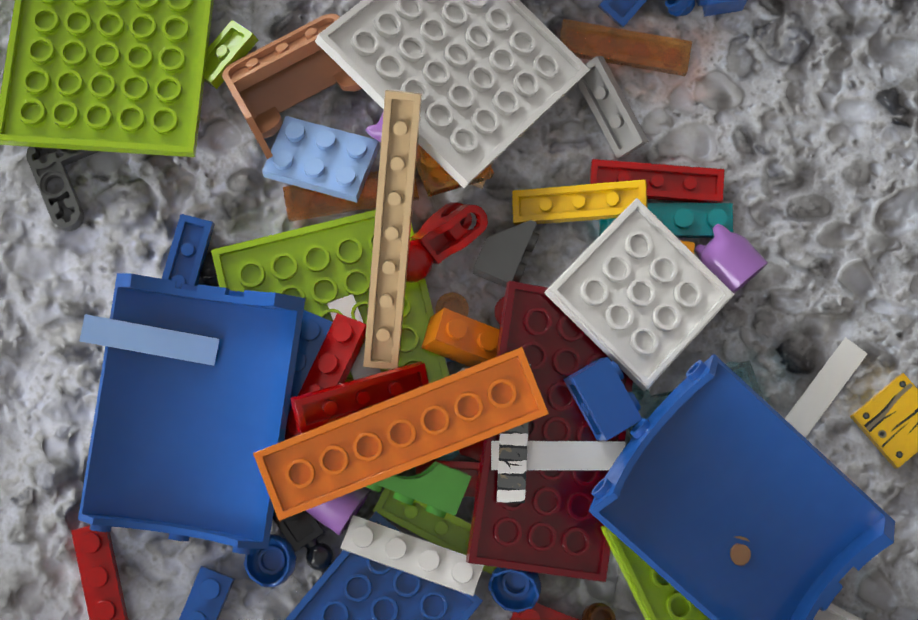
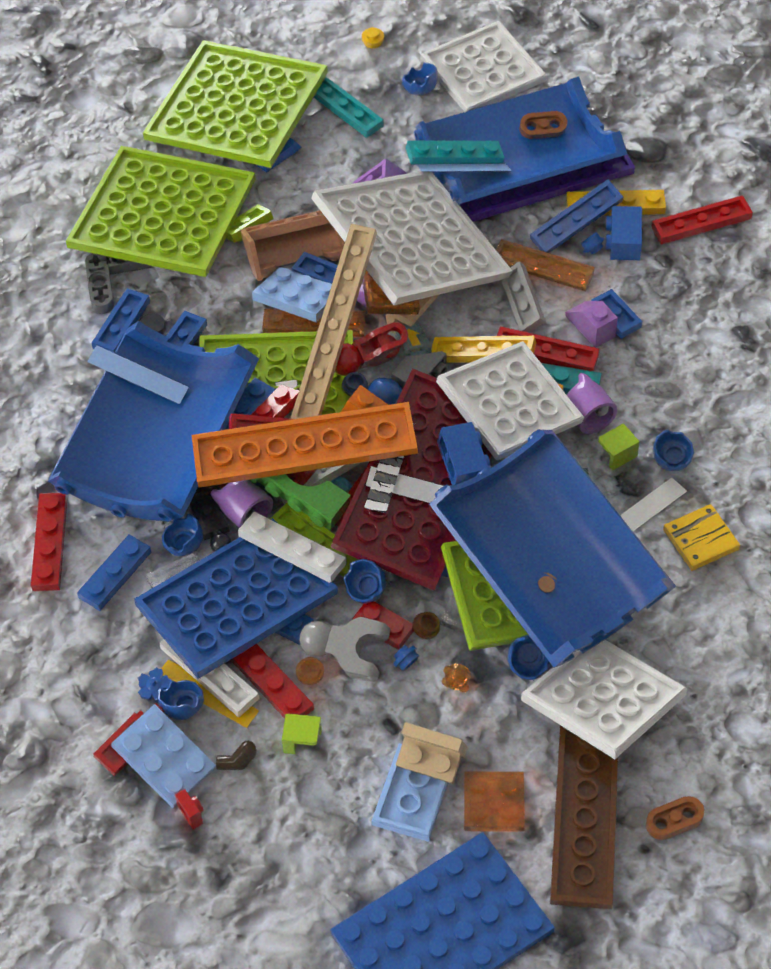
camera: 15 degrees right, 25 degrees down
none -> blue plate [91,288,150,353]
none -> black tile [140,313,166,334]
none -> blue plate [292,252,338,284]
none -> dark blue plate [342,372,368,396]
none -> blue hair [367,377,403,405]
none -> clear light blue tile [395,323,432,356]
none -> medium lavender slope [565,301,618,348]
none -> blue plate [591,289,642,339]
none -> lime panel [598,423,640,471]
none -> blue hair [652,429,694,471]

